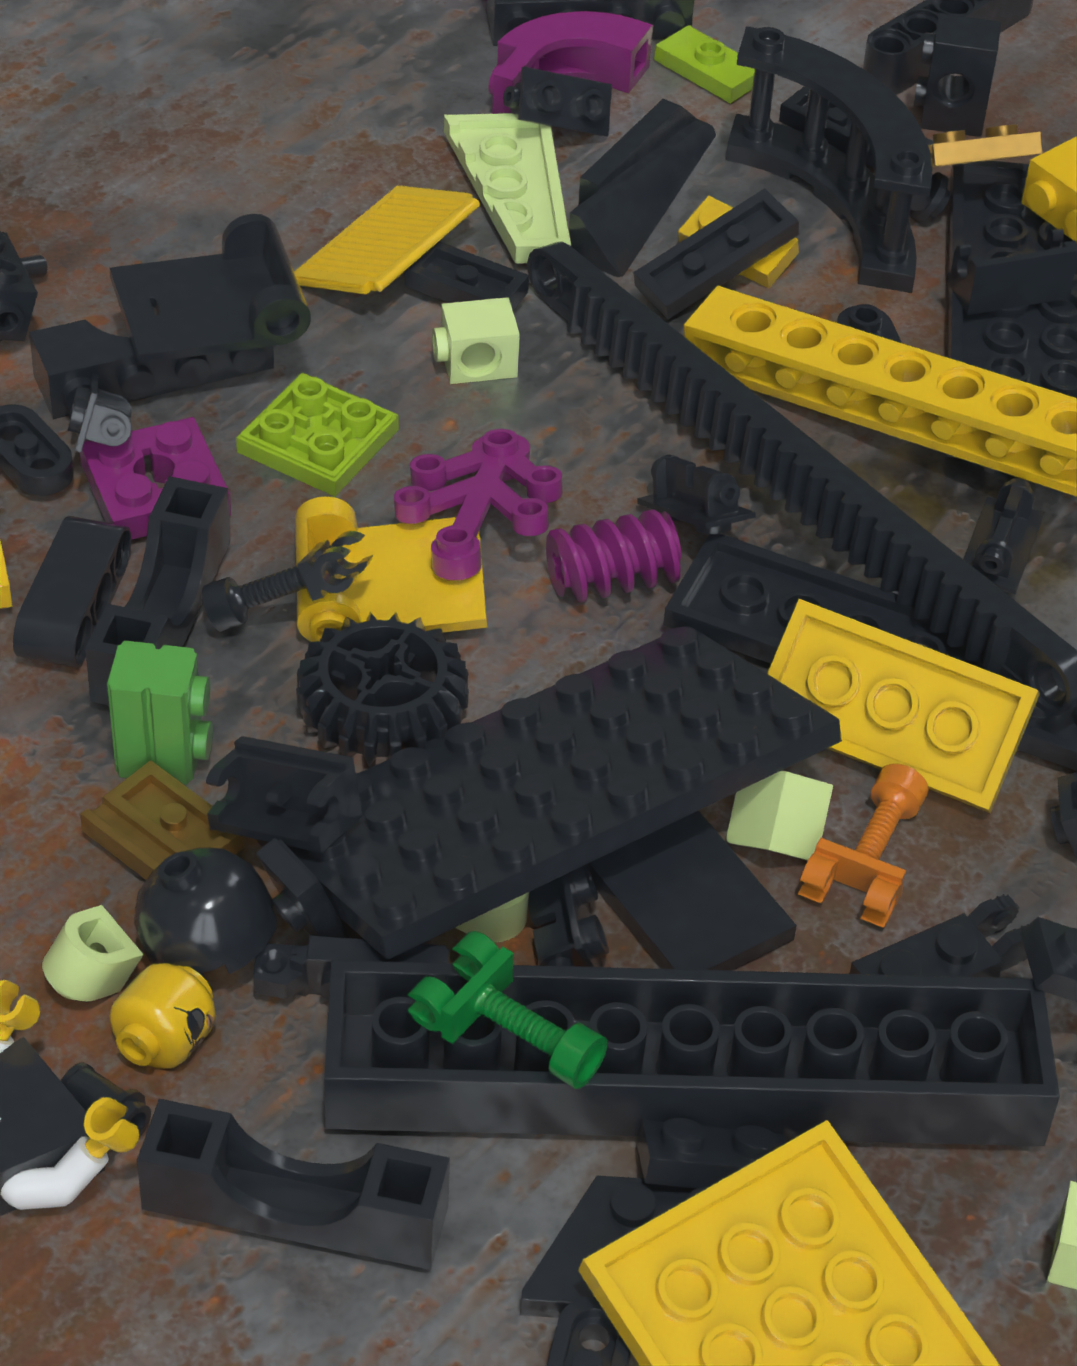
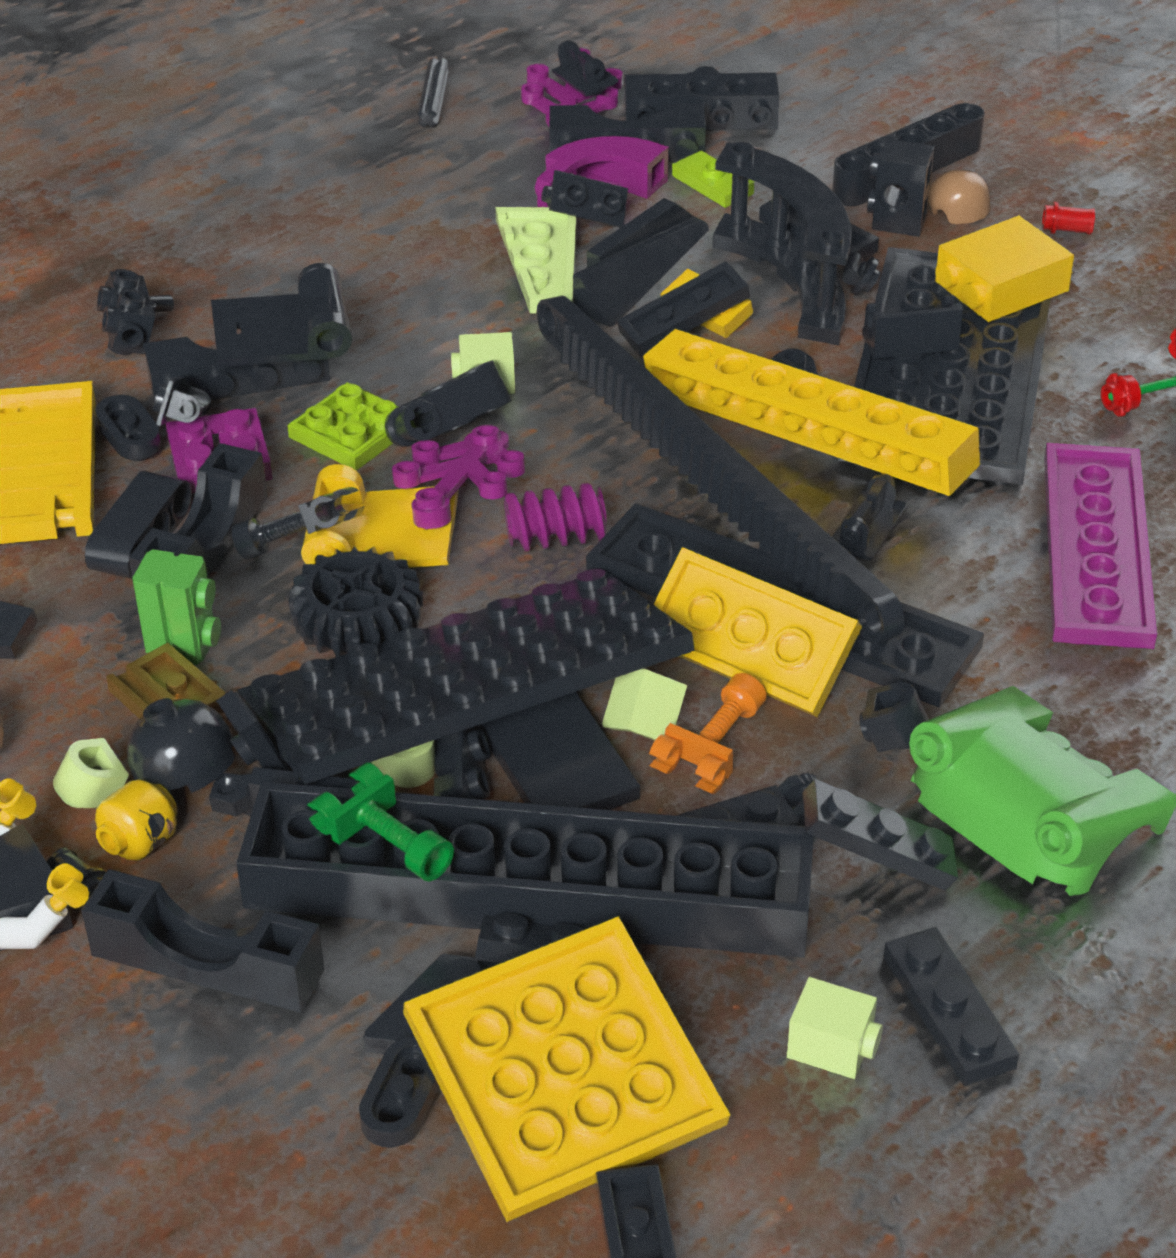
camera: 10 degrees right, 5 degrees down
black hinge [206,736,363,853] -> none
yellow window [294,185,480,295] -> none
black plate [405,241,529,310] -> none
black hinge [637,455,756,534] -> none
plate [928,124,1042,167] -> none
none -> black piece [384,360,512,447]
none -> medium nougat hair [929,170,991,224]

